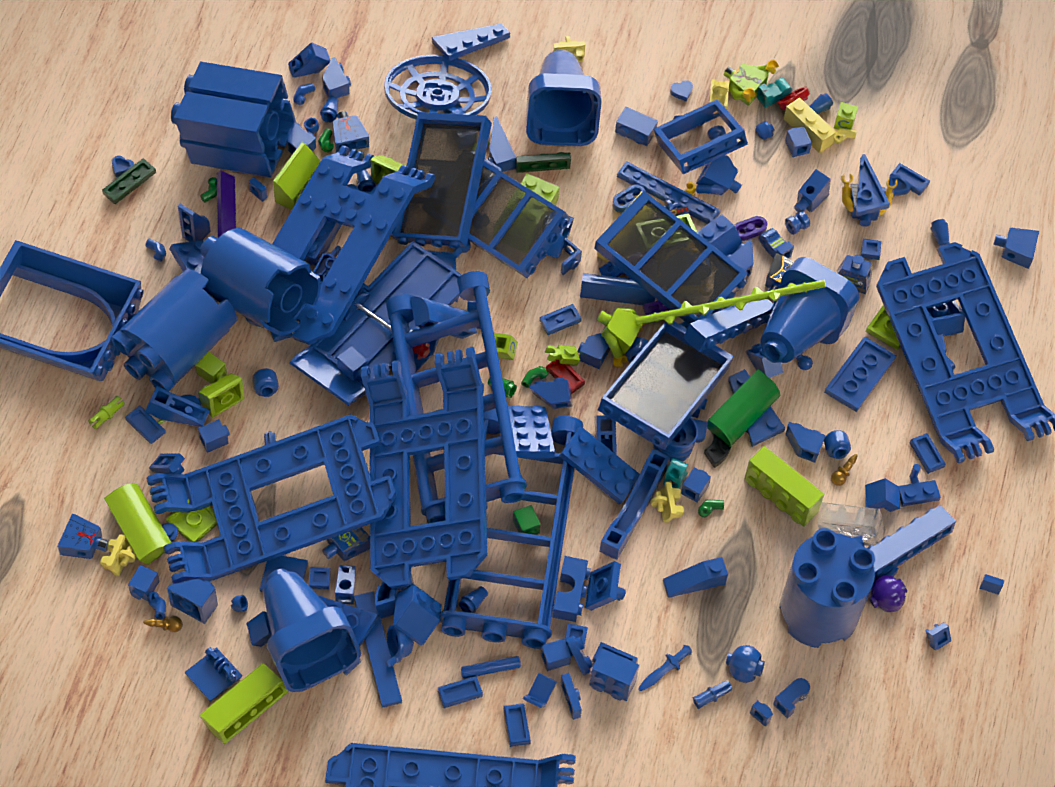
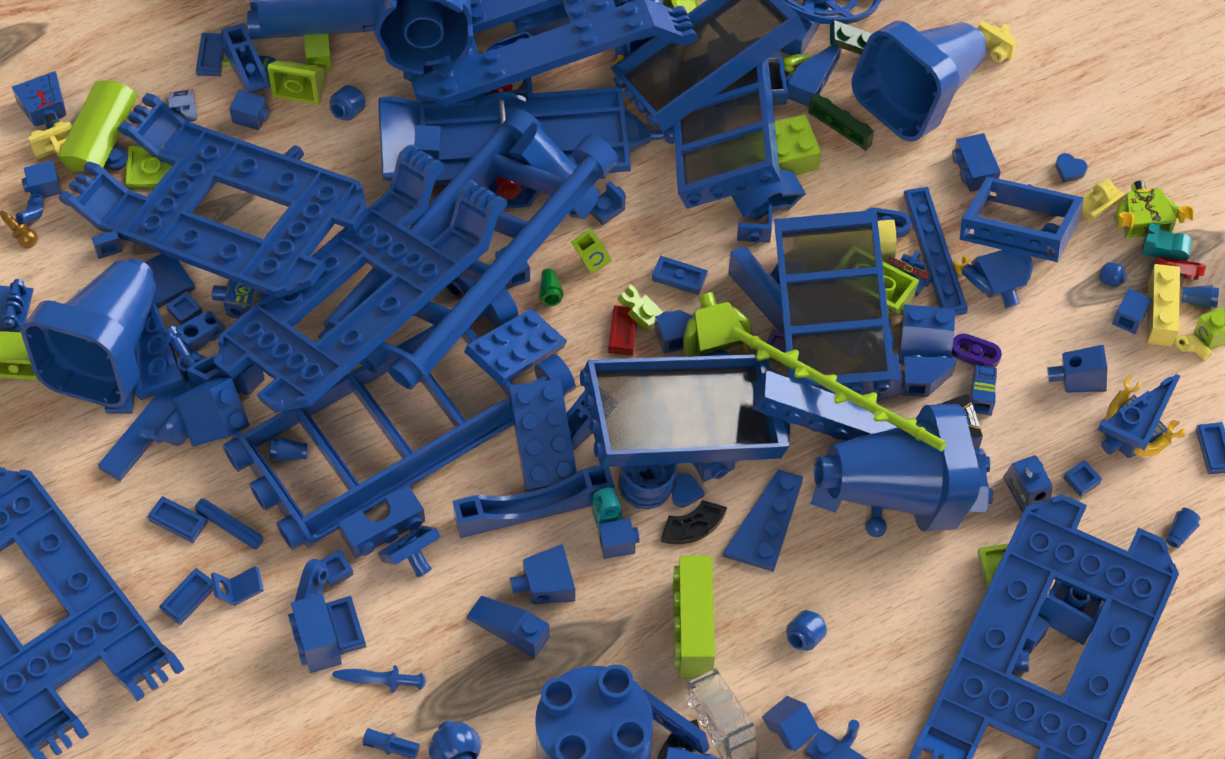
camera: 50 degrees right, 0 degrees up
lime pin [88,396,125,429] -> none
blue slope [167,579,218,624] -> none
blue hinge [231,595,248,612] -> none
green brick [513,505,541,535] -> none
green arm [521,366,548,388] -> none
blue slope [530,378,573,409] -> none
blue brick [540,638,573,671] -> none
blue plate [560,673,582,720] -> none
light yellow hips [651,482,684,523] -> none
green arm [698,500,724,517] -> none
green brick [707,369,780,447] -> none
blue wheel [785,211,810,235] -> none
blue slope [785,422,825,463] -> none
blue plate [824,336,897,412] -> none
pearl gold bar [831,454,858,486] -> none
blue tile [889,174,911,196] -> none
blue tile [909,433,946,474] -> none
none -> blue plate [92,230,123,259]
none -> blue bar [163,325,201,371]
none -> blue torso [510,544,576,604]
none -> plate [830,20,872,55]

